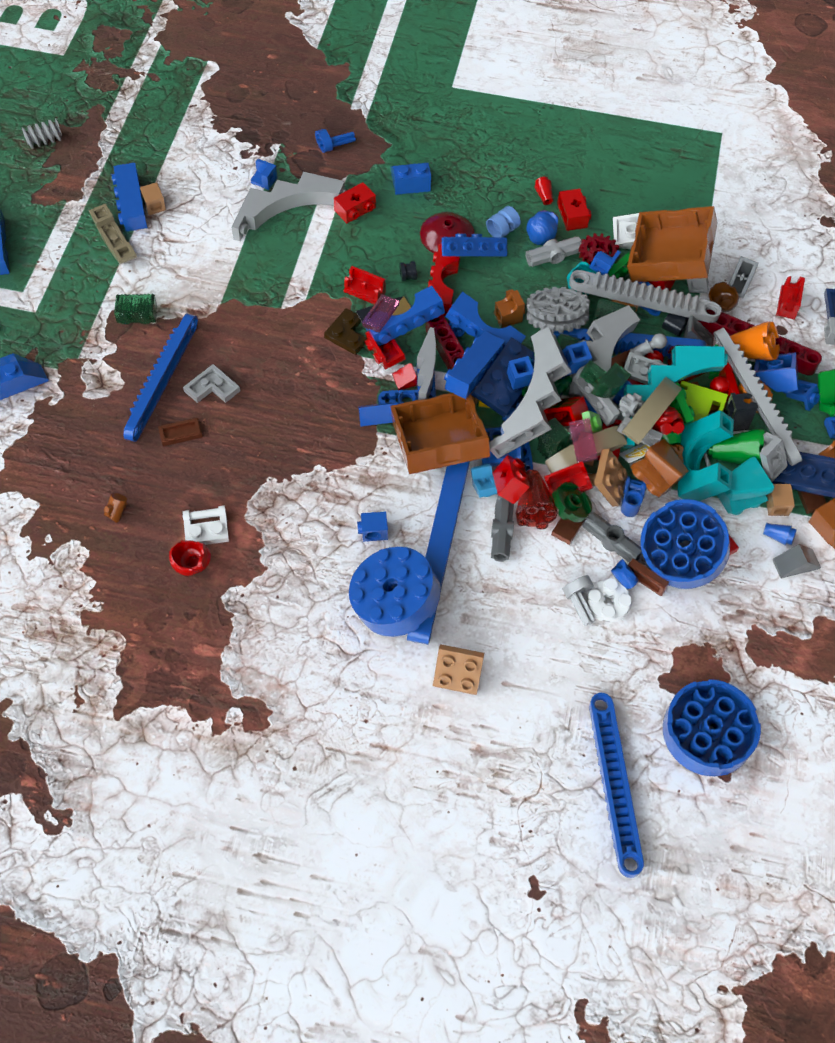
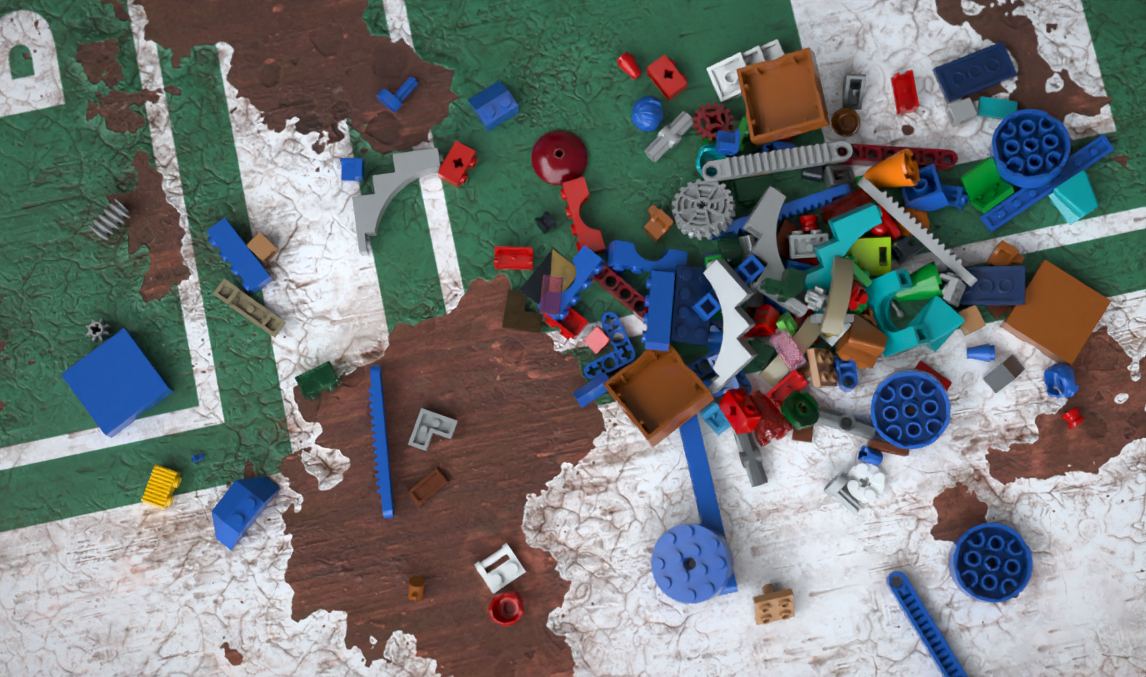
camera: 20 degrees left, 20 degrees up
blue brick [357,511,388,542] -> none
light grey slope [417,327,436,400] -> none
blue bracket [442,234,507,257] -> none
medium blue wheel [486,206,521,237] -> none
light grey pin [630,333,667,356] -> none

